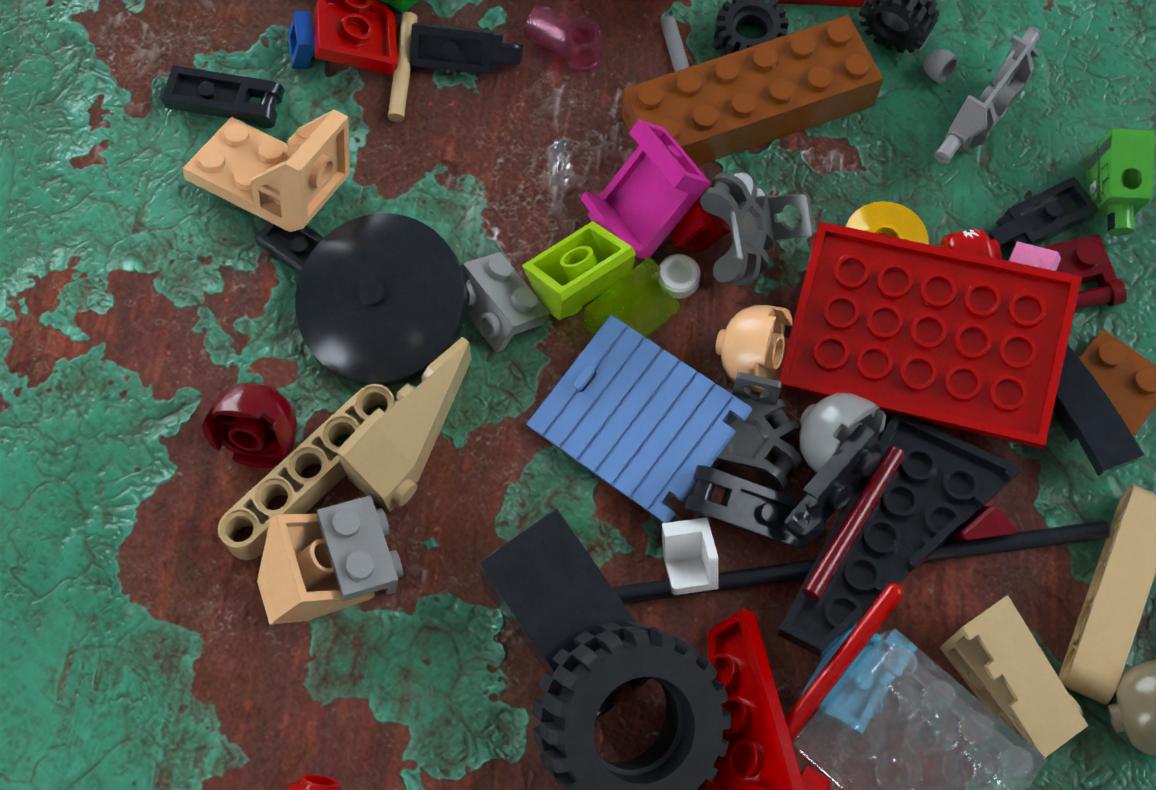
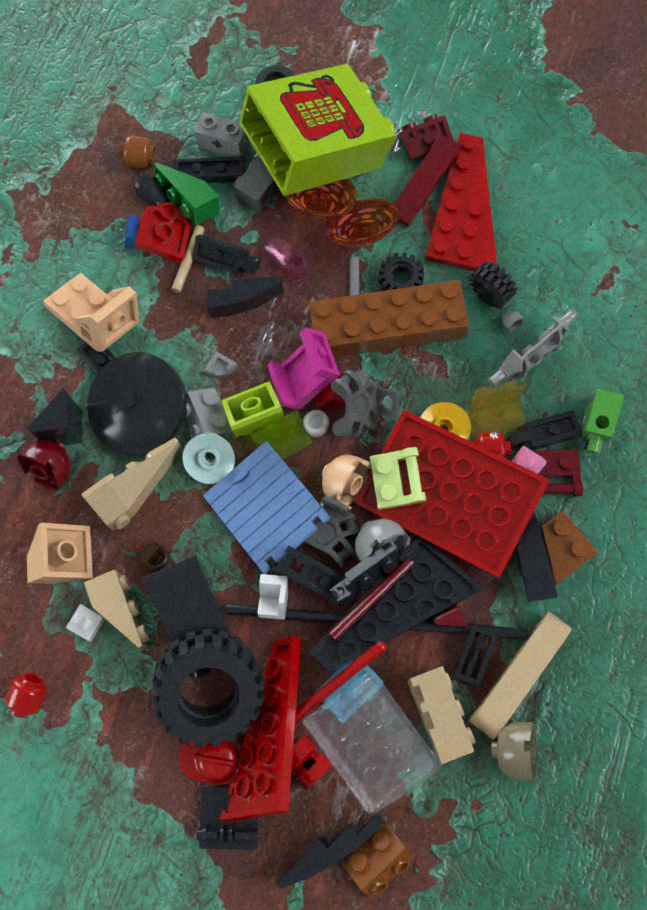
camera: 20 degrees right, 5 degrees up
black plate [161,65,285,128] -> none
tan beam [218,384,395,560] -> none
light grey bracket [317,495,403,601] -> none
none -> black slope [27,389,83,445]
none -> white tile [66,604,105,642]
none -> tan slope [84,569,149,650]
none -> dark brown tile [139,541,169,571]
none -> light aqua dish [183,433,235,484]
none -> light grey tile [202,351,238,378]
none -> black slope [207,276,284,318]
none -> yellowish green plate [370,447,426,510]
none -> black tile [452,623,499,687]
none -> clear yellow bracket [467,381,526,438]

